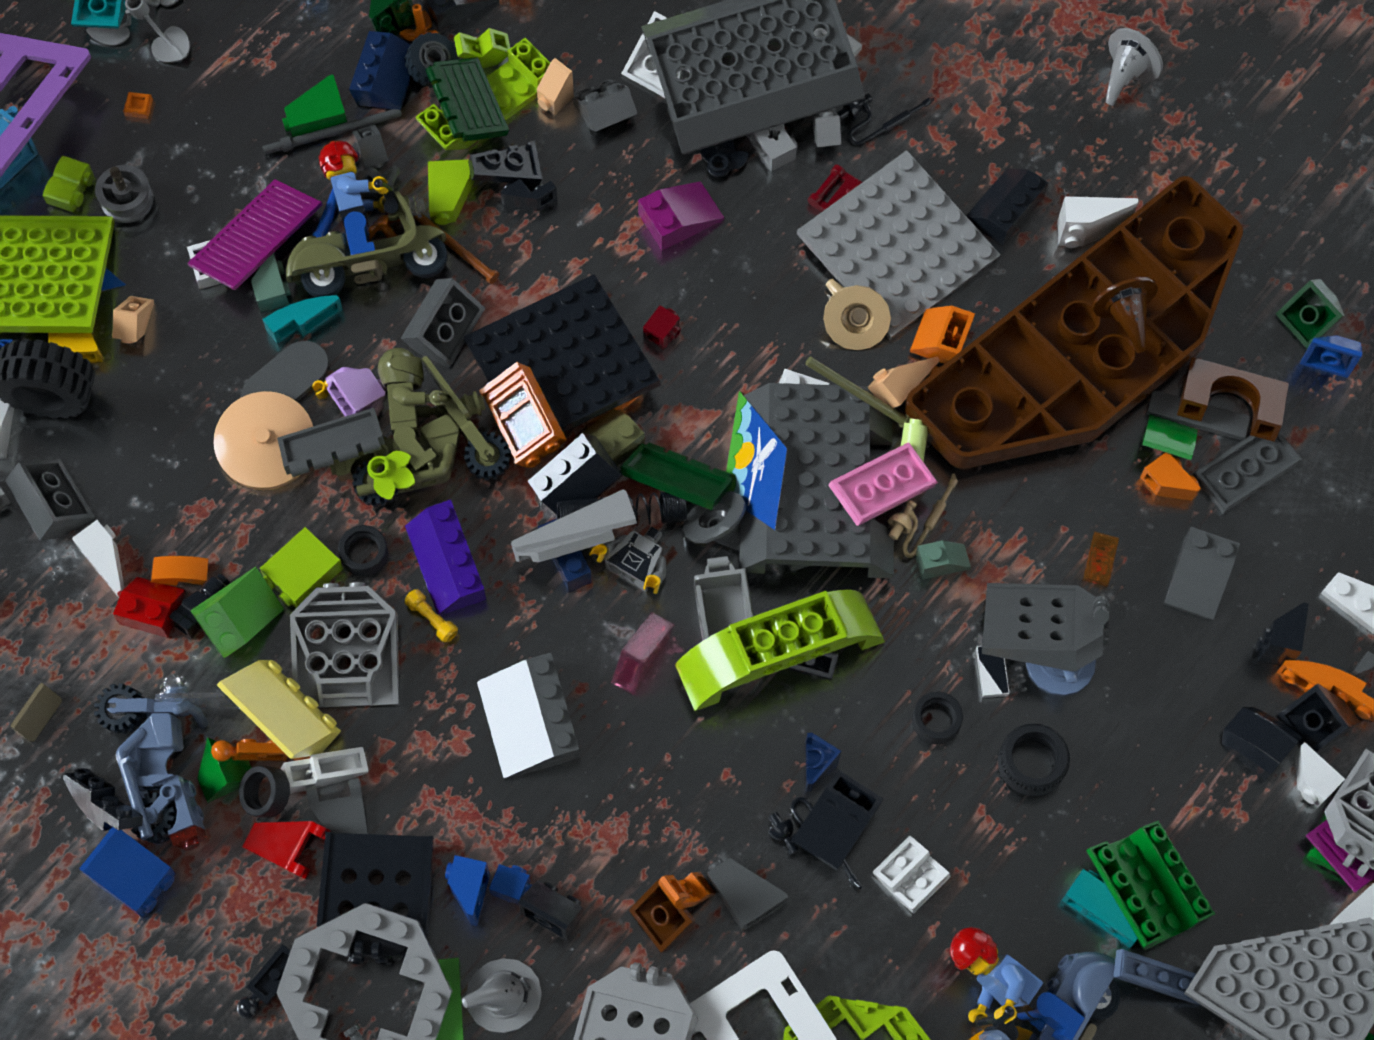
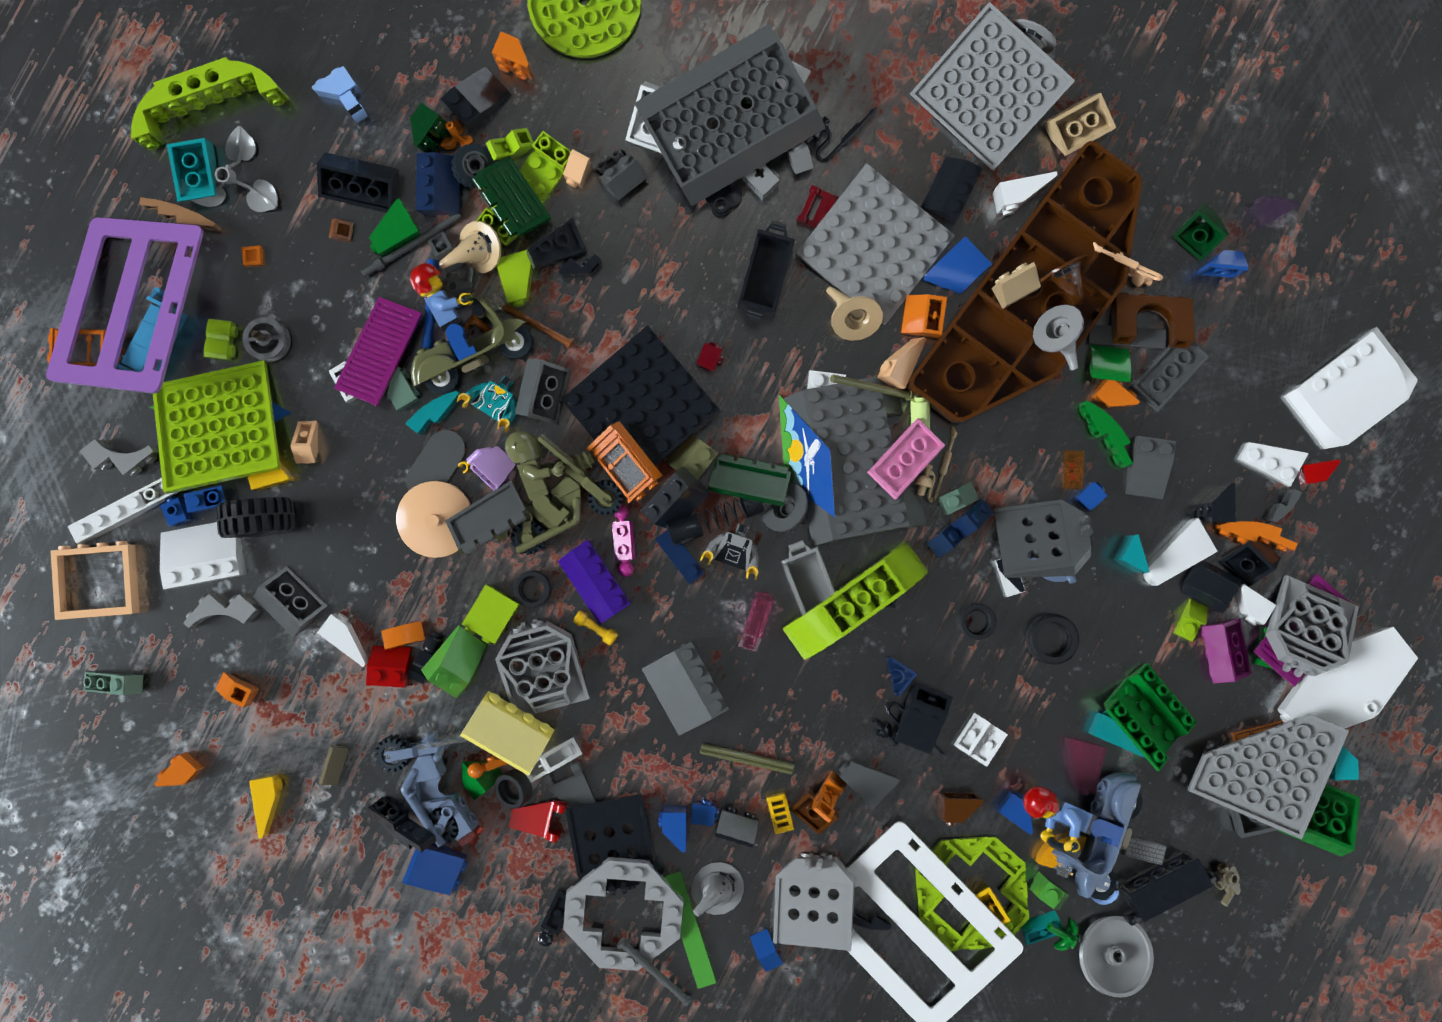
camera: 10 degrees left, 20 degrees up
lime plate [367,451,415,500] -> none
light grey wedge [511,490,637,562] -> none
magenta slope [638,181,724,251] -> none
sand blue tile [1113,949,1201,1005] -> none
none -> medium nougat slope [139,197,221,231]
none -> black slope [317,152,399,212]
none -> dark orange slope [329,218,354,242]
none -> tan piece [439,221,501,273]
none -> teal torso [457,376,517,432]
none -> dark pink plate [612,504,635,577]
none -> olive axle [700,743,794,774]
none -> black container [737,221,795,321]
none -> yellow slope [766,791,794,834]
none -> light grey plate [910,2,1075,171]
none -> blue slope [922,236,992,294]
none -> dark blue arch [927,498,994,558]
none -> reddish brown slope [938,792,983,826]
none -> tan slope [992,262,1041,309]
none -> blue slope [996,791,1033,835]
none -> light grey piece [1033,305,1084,370]
none -> tan slope [1043,93,1116,156]
none -> clear pink slope [1064,736,1107,795]
none -> blue brick [1073,482,1108,512]
none -> green slope [1079,400,1133,468]
none -> light nougat piece [1093,242,1163,288]
none -> teal slope [1111,534,1150,573]
none -> white slope [1143,518,1218,586]
none -> lime slope [1173,599,1208,642]
none -> magenta slope [1201,618,1252,683]

